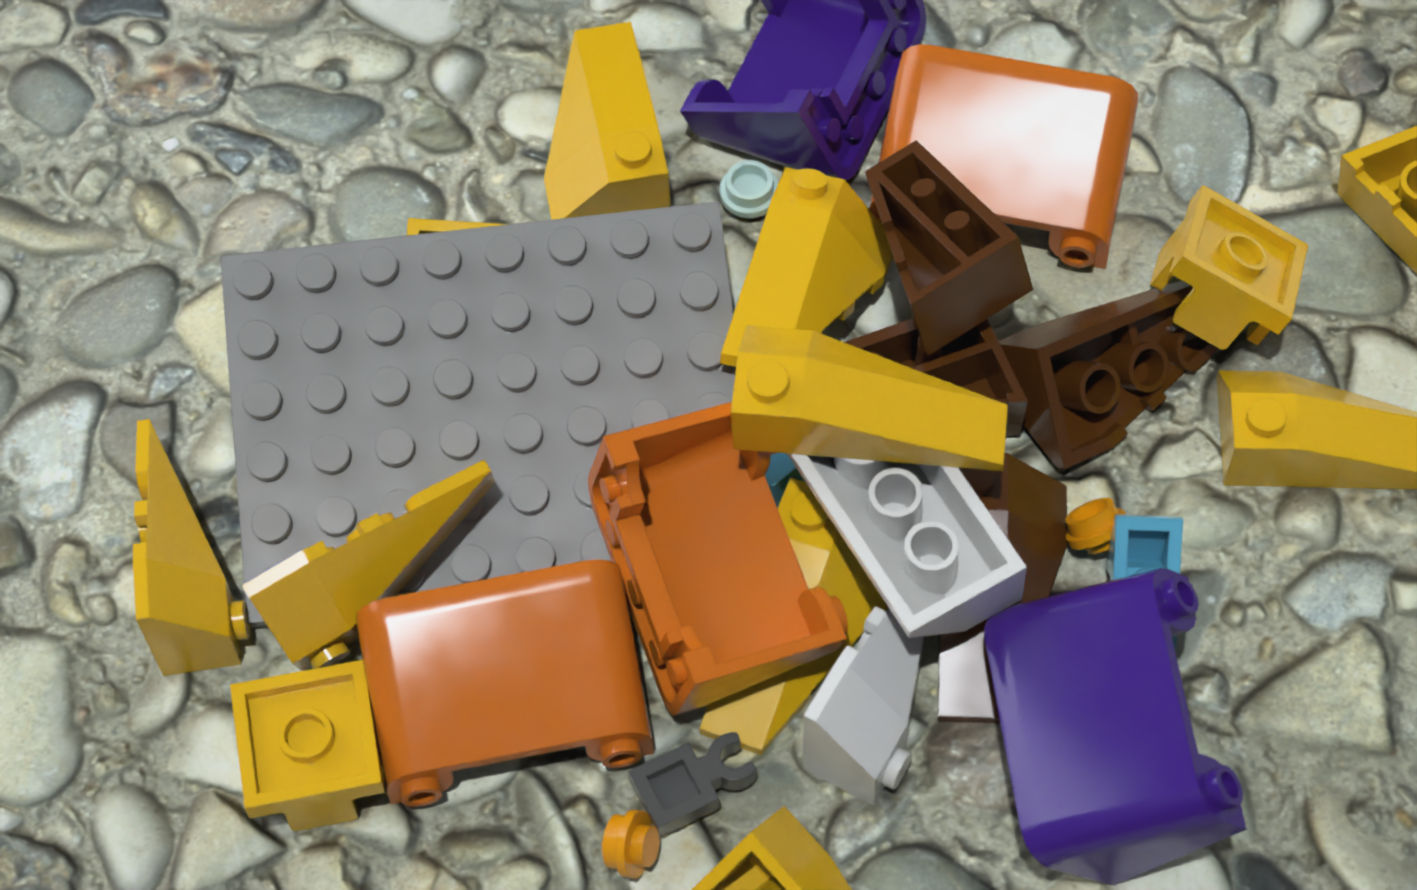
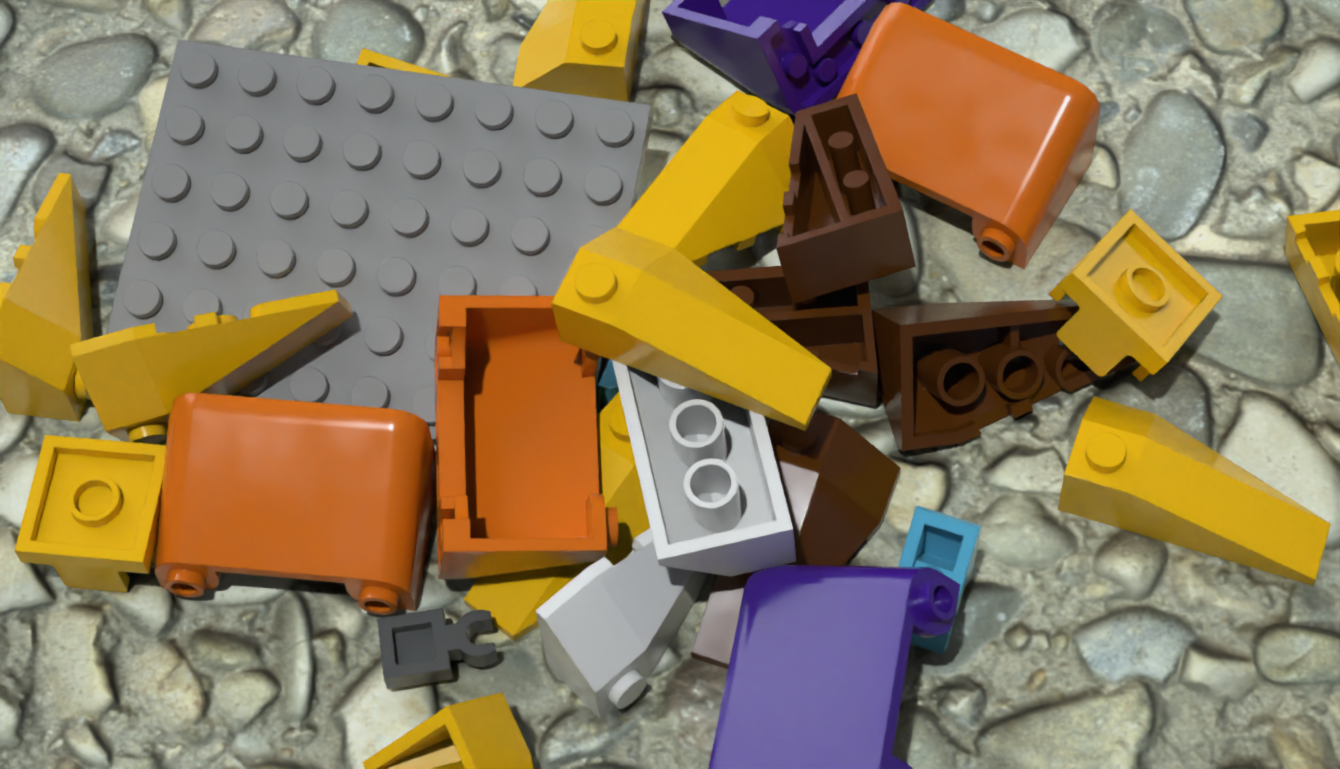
camera: 20 degrees right, 0 degrees up
light orange plate [602,809,660,879] -> none
light aqua plate [720,160,779,218] -> none
light orange plate [1065,498,1127,554] -> none

